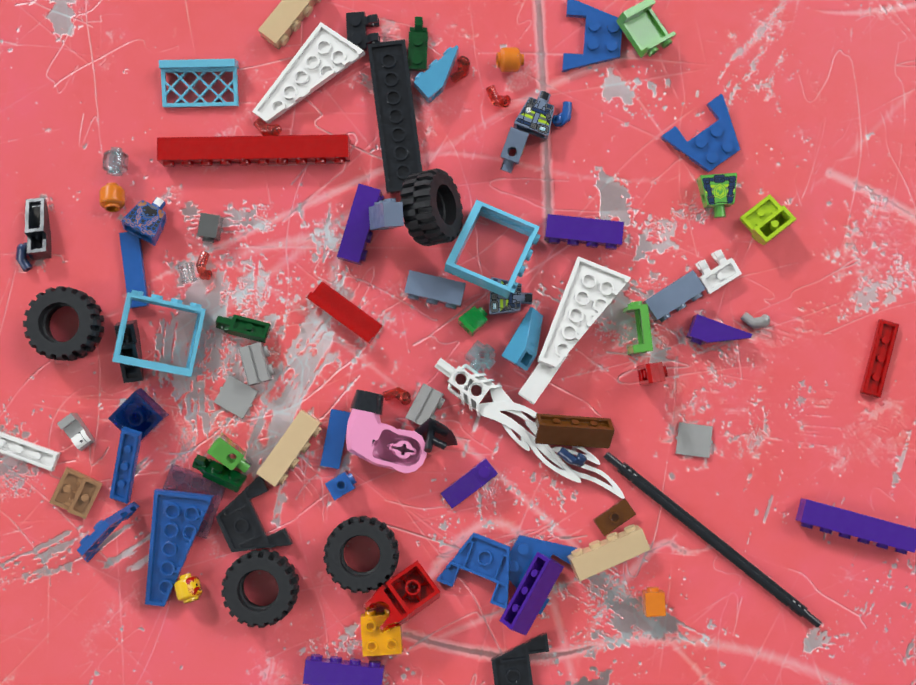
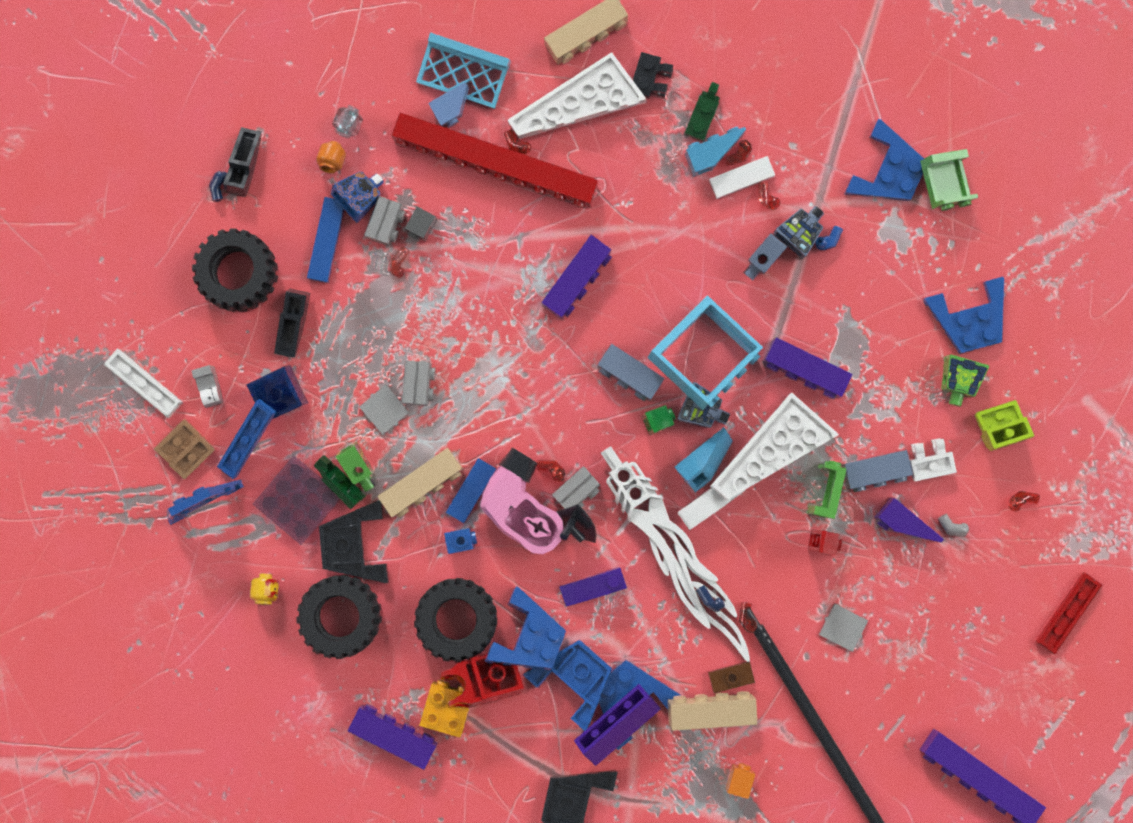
camera: 20 degrees right, 0 degrees up
medium azure window [112,290,206,377] -> none
blue wing [145,489,214,607] -> none
dark green hinge [216,315,271,343] -> none
red panel [306,282,382,344] -> none
black plate [367,39,422,194] -> none
sand blue brick [369,198,404,230] -> none
black tyre [400,168,463,246] -> none
clear light blue brick [465,340,496,372] -> none
orange head [496,47,524,72] -> none
reddish brown panel [535,413,615,448] -> none
none -> light grey brick [364,196,406,247]
none -> medium blue slope [428,82,469,128]
none -> blue wing [485,586,566,671]
none -> white tile [709,156,775,199]
none -> clear red arm [739,602,758,633]
none -> clear red arm [1008,491,1040,512]

